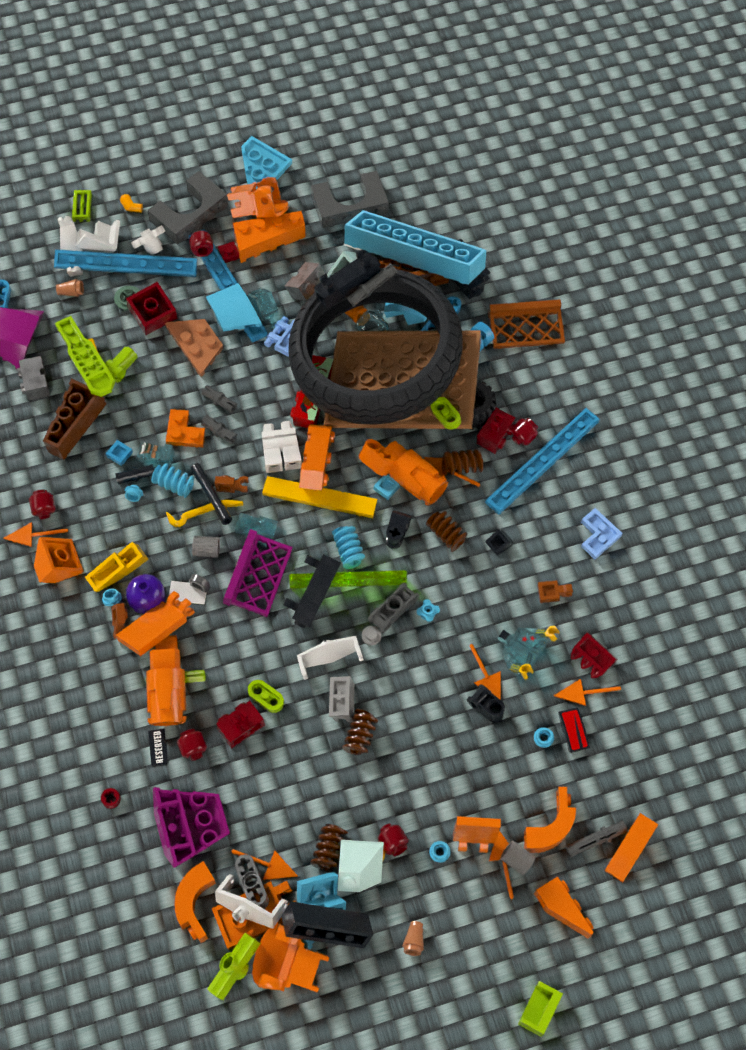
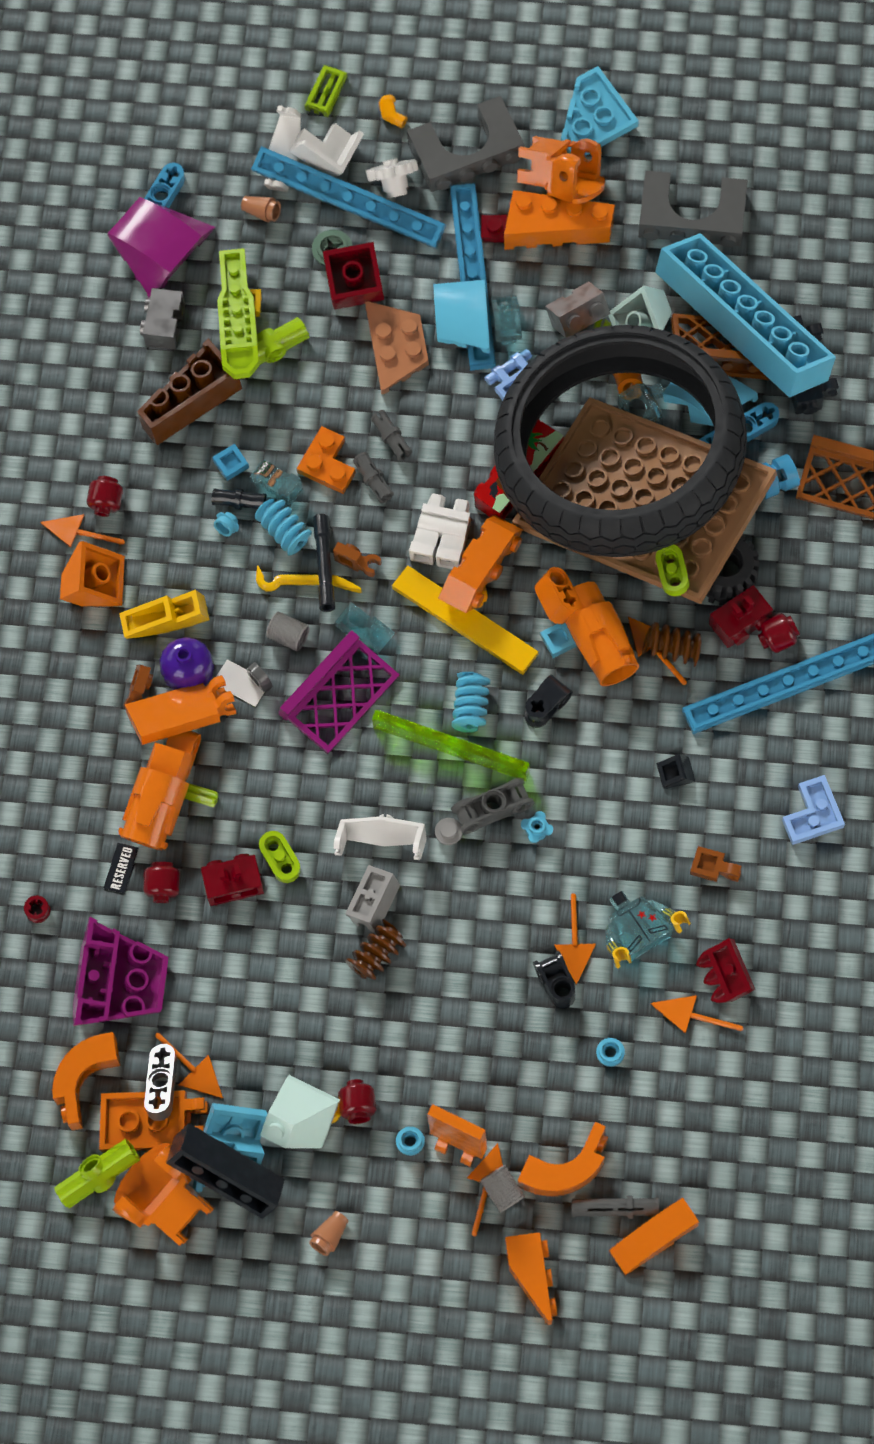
camera: 30 degrees right, 5 degrees up
medium azure plate [102,589,122,606] -> none
dark red head [190,231,213,257] -> none
white piece [215,874,288,929] -> none
black brick [283,554,341,628] -> none
reddish brown piece [311,824,348,872] -> none
black brick [314,250,381,309] -> none
dark grey pin [347,263,397,306] -> none
reddish brown piece [426,511,468,552] -> none
lime panel [518,981,563,1037] -> none
slope [558,707,590,753] -> none

